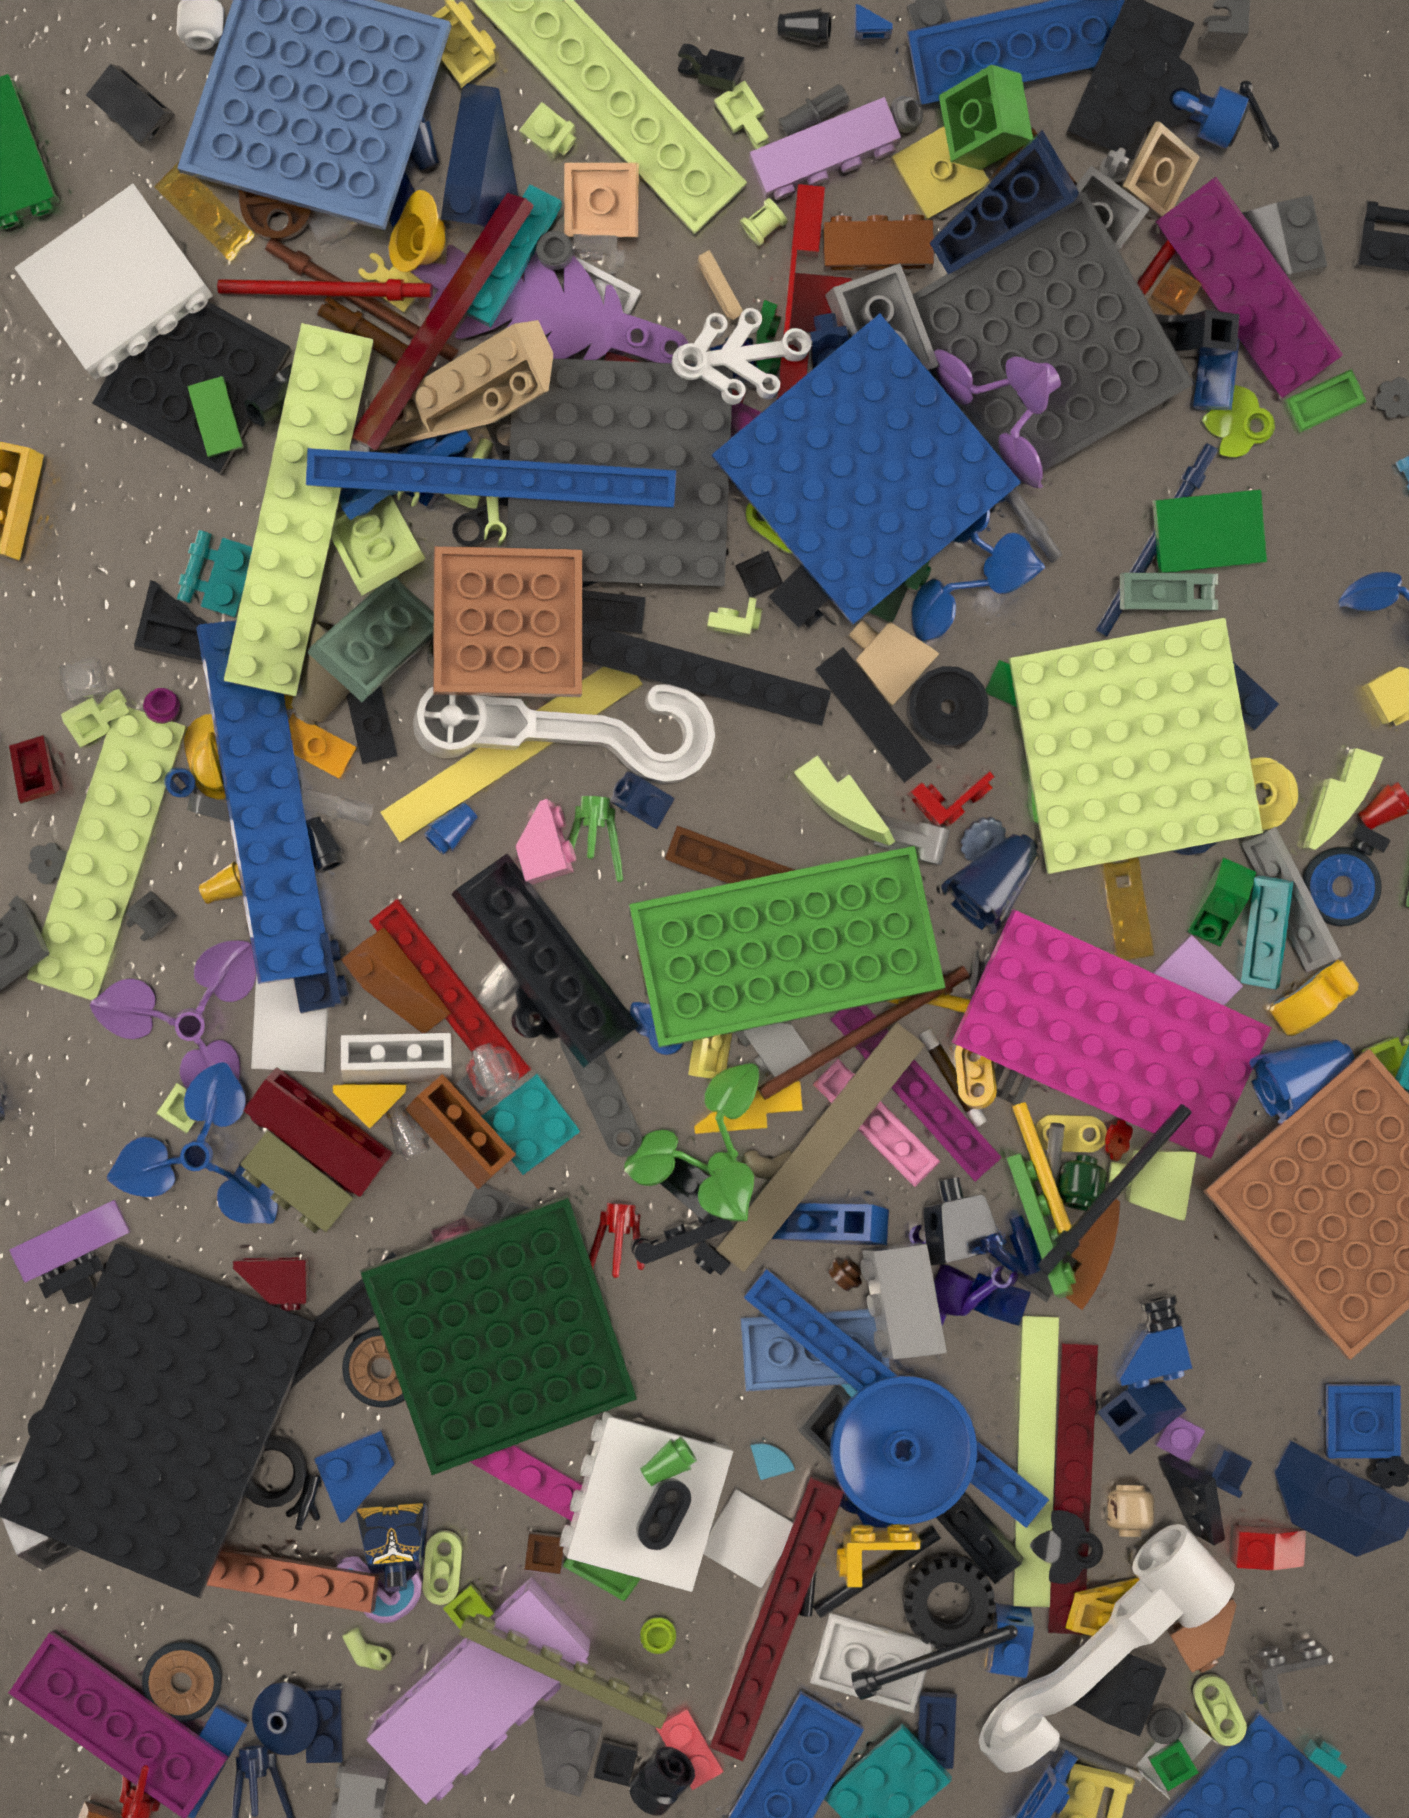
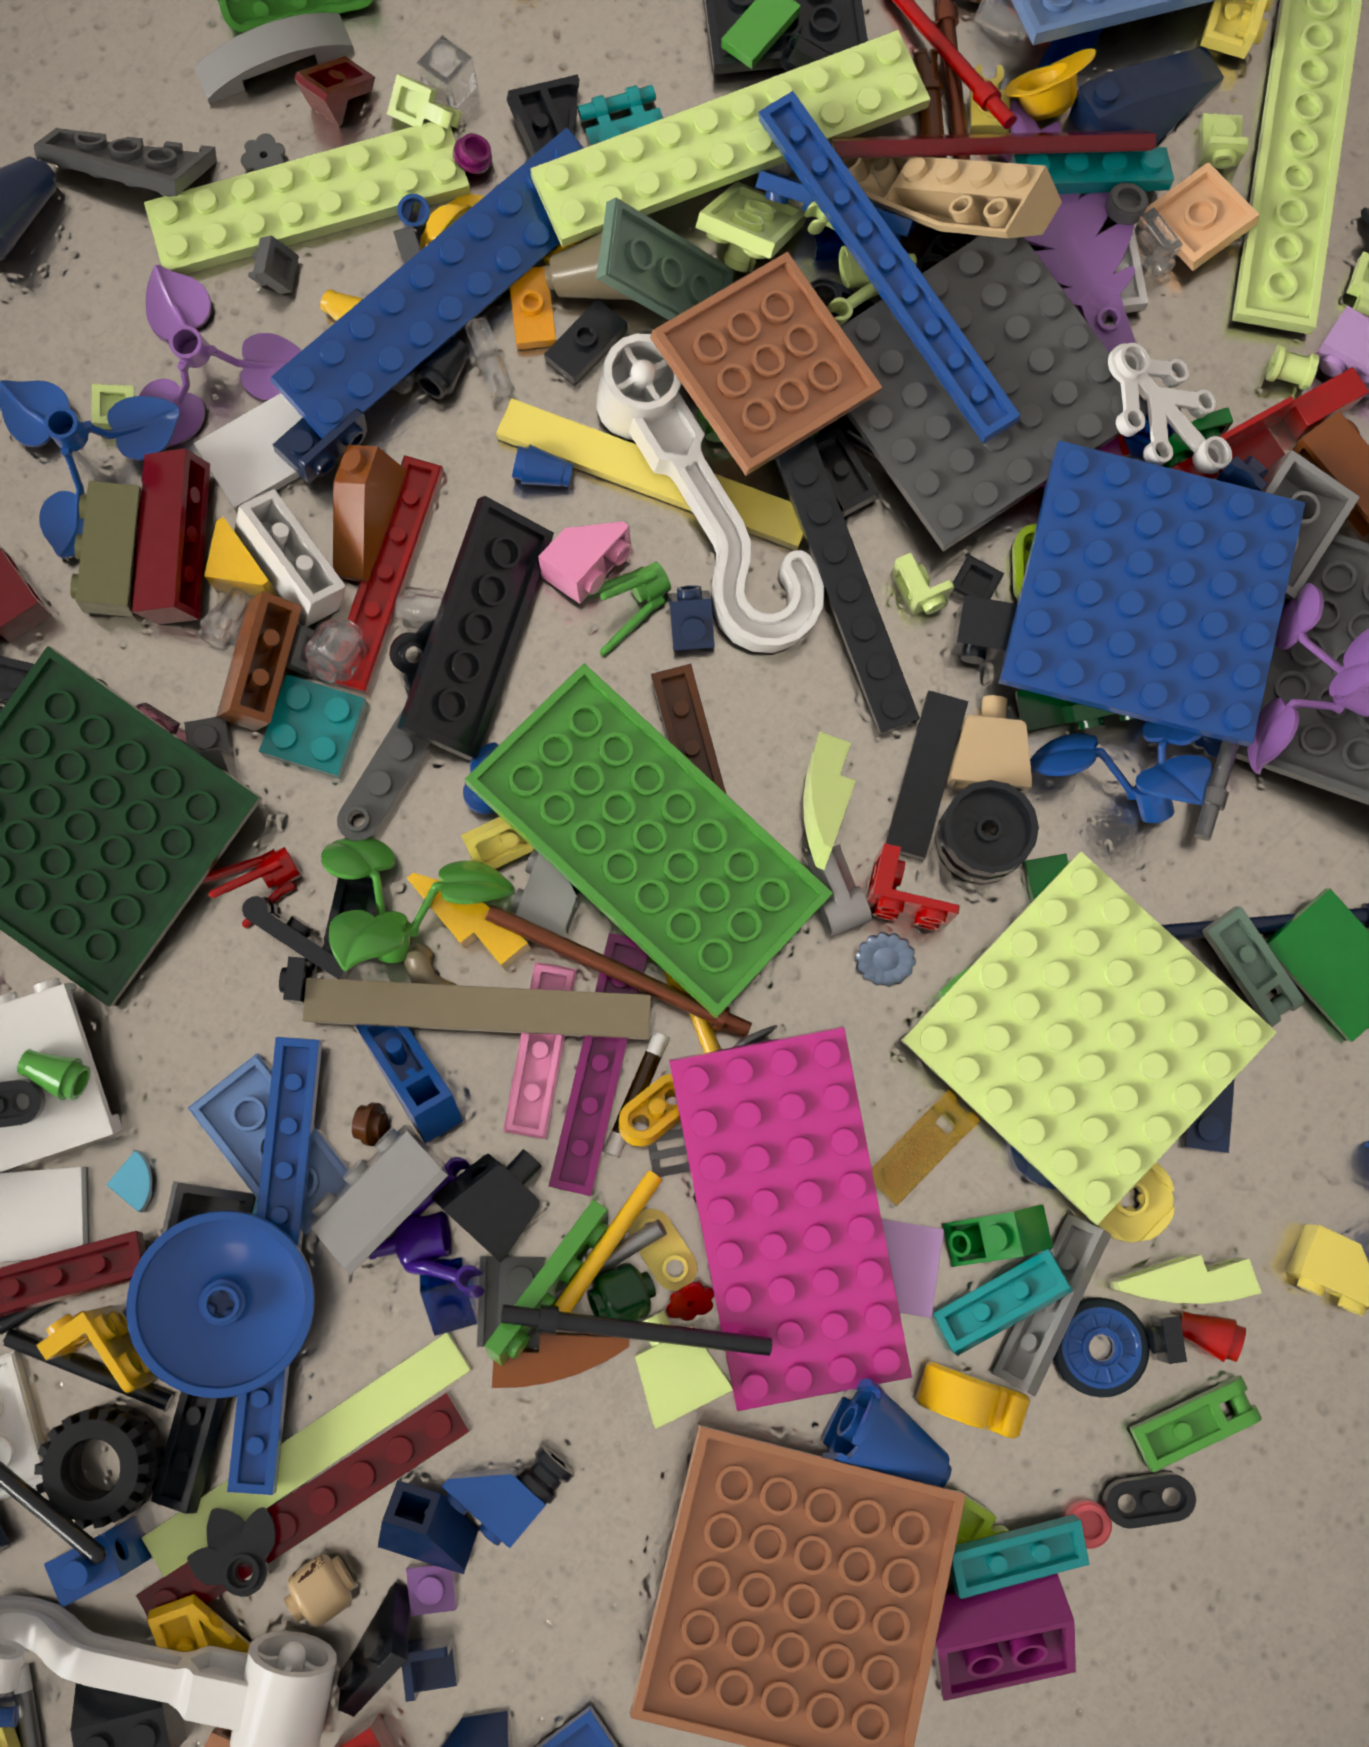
camera: 55 degrees right, 10 degrees down
dark blue cone [410,115,440,171] -> none
tan tile [698,250,743,325] -> none
dark blue cone [941,834,1039,934] -> none
clear blue plant [980,1214,1042,1276] -> none

